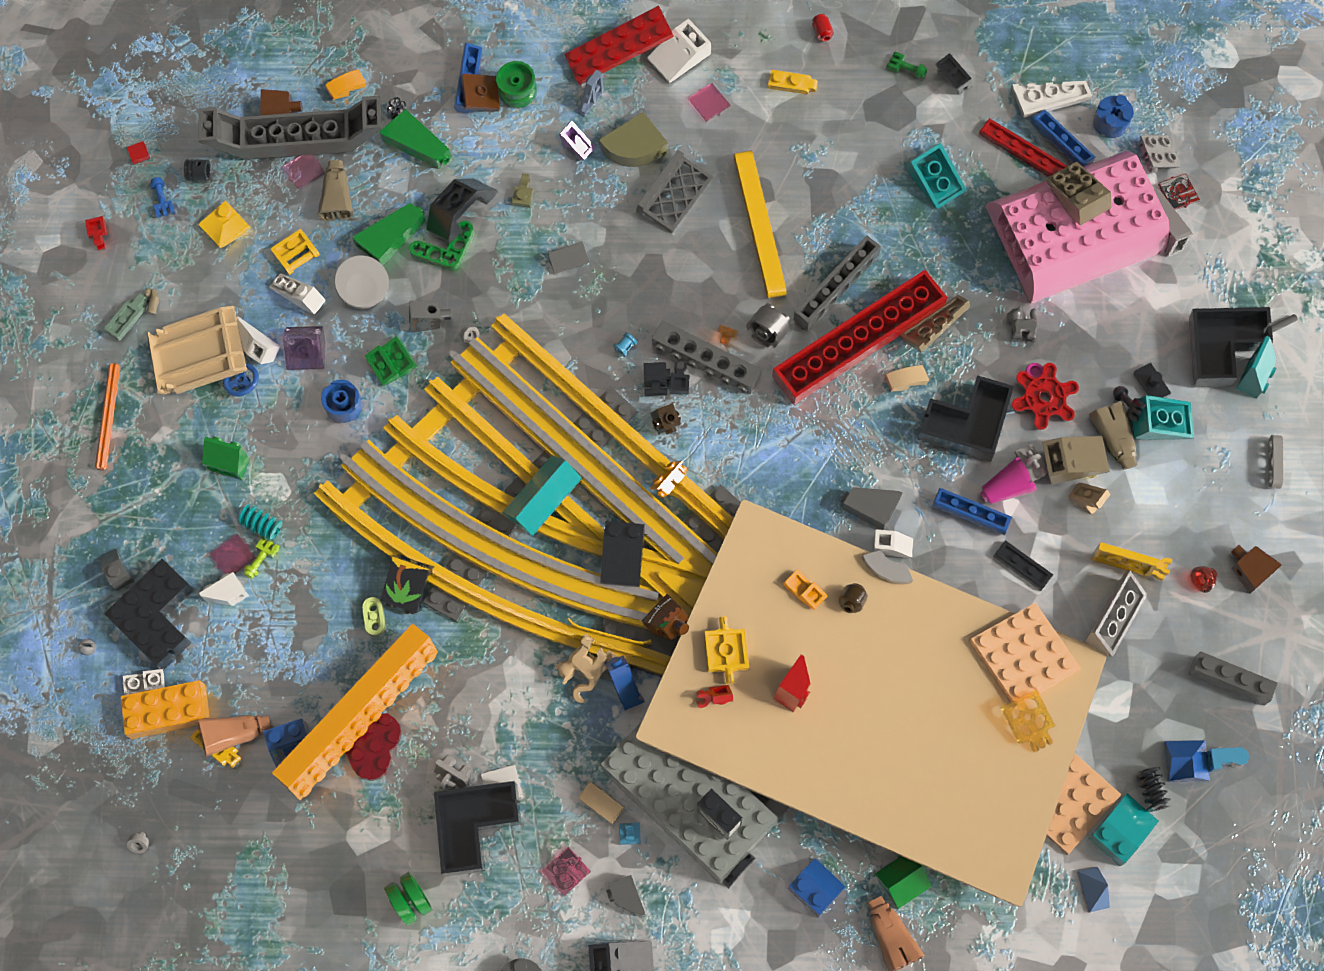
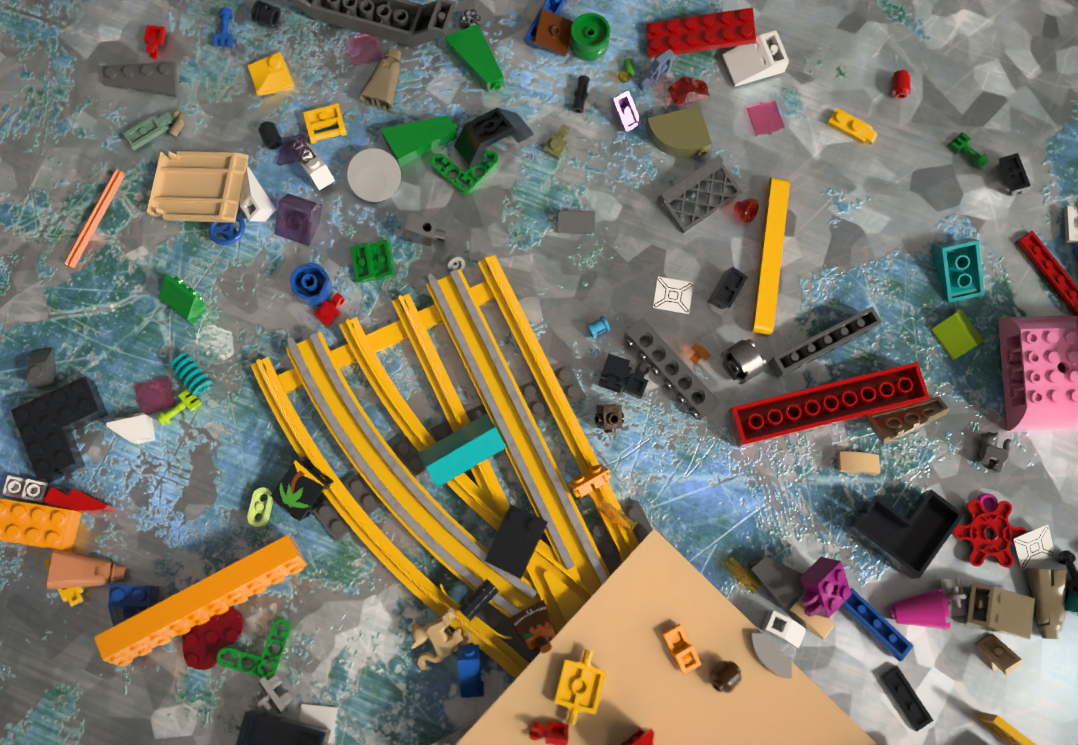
camera: 15 degrees right, 5 degrees up
none -> red slope [43,487,115,513]
none -> dark grey wing [102,62,177,97]
none -> green beam [217,618,290,678]
none -> black brick [258,121,282,150]
none -> clear purple piece [277,133,308,166]
none -> red plate [313,292,345,327]
none -> black axle [458,579,499,621]
none -> black pin [572,75,590,114]
none -> clear yellow pin [597,499,637,534]
none -> arm [618,58,635,83]
none -> white sticker [653,276,693,314]
none -> clear red slope [668,76,710,106]
none -> black hinge [708,267,748,309]
none -> clear yellow pin [723,556,761,594]
none -> clear red brick [734,199,759,224]
none -> tan slope [789,596,835,640]
none -> magenta hinge [800,557,851,618]
none -> lime slope [931,310,984,360]
none -> white sticker [1014,525,1055,570]

